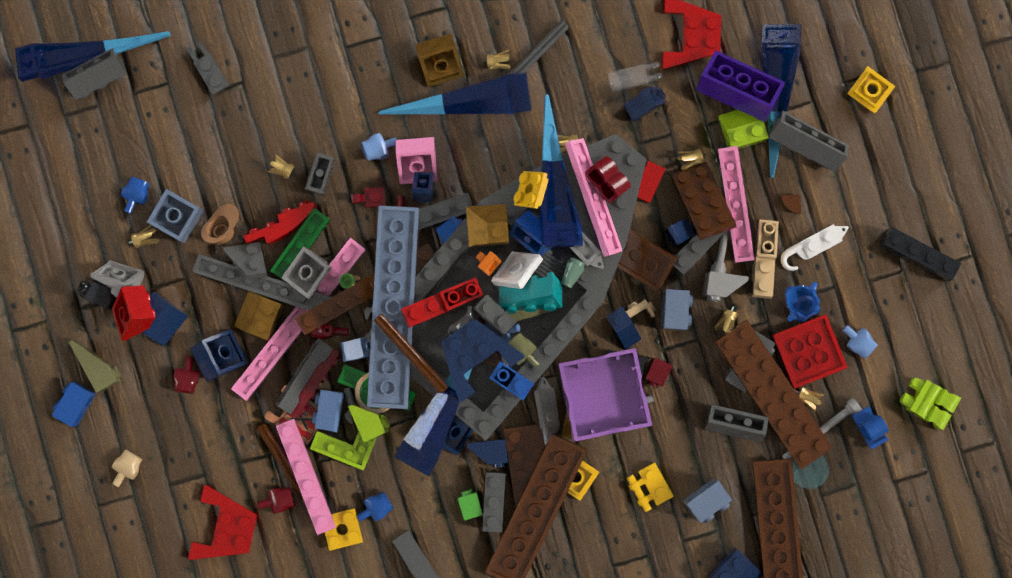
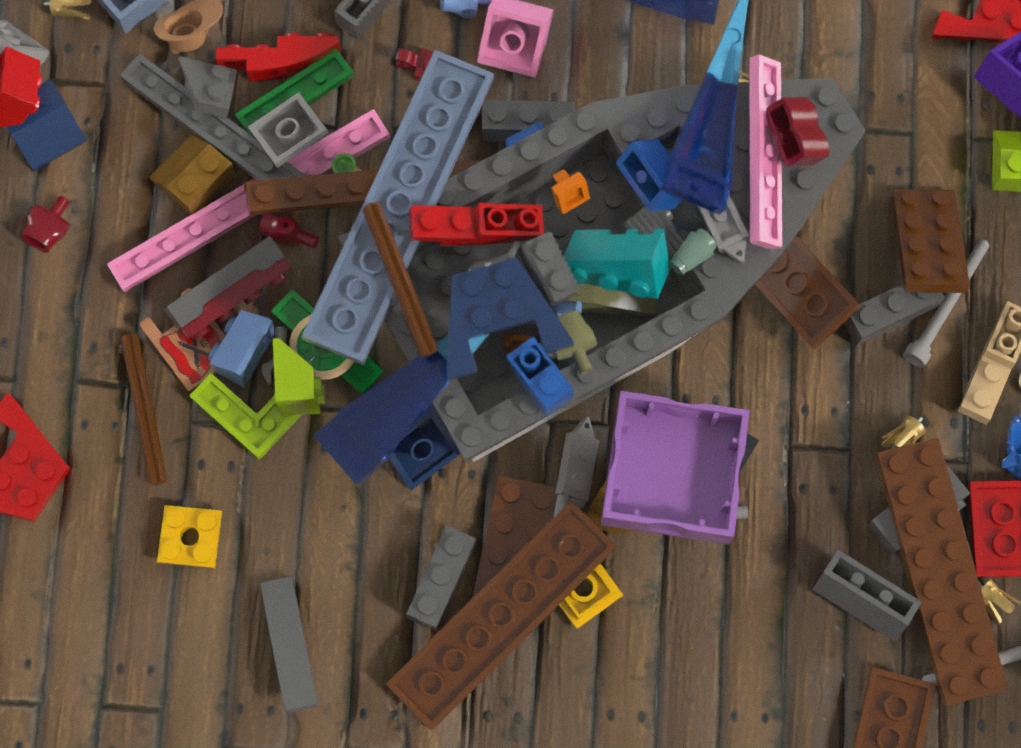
camera: 20 degrees right, 10 degrees down
dark blue slope [190,329,248,382] -> none
dark red piece [257,487,295,514] -> none
bright pink plate [276,419,336,535] -> none
medium blue pin [340,337,371,362] -> none
blue piece [357,491,394,522] -> none
dark blue slope [412,172,434,203] -> none
bright green brick [458,489,483,521] -> none
pearl gold slope [466,204,509,247] -> none
dark blue slope [467,439,508,468] -> none
white tile [491,251,543,289] -> none
yellow piece [513,171,549,209] -> none
dark blue slope [605,307,641,350] -> none
clear hinge [607,62,663,93] -> none
dark blue pin [623,86,667,121] -> none
tan bracket [626,299,656,318] -> none
yellow plate [627,462,674,512] -> none
red tile [637,161,666,204] -> none
dark red brick [644,358,673,388] -> none
sand blue brick [660,289,693,331] -> none
dark blue slope [664,218,695,248] -> none
pearl gold piece [677,149,707,170] -> none
sand blue brick [682,478,732,523] -> none
light grey slope [702,271,749,302] -> none
bright pink plate [718,145,755,263] -> none
clear light blue tile [792,456,829,489] -> none

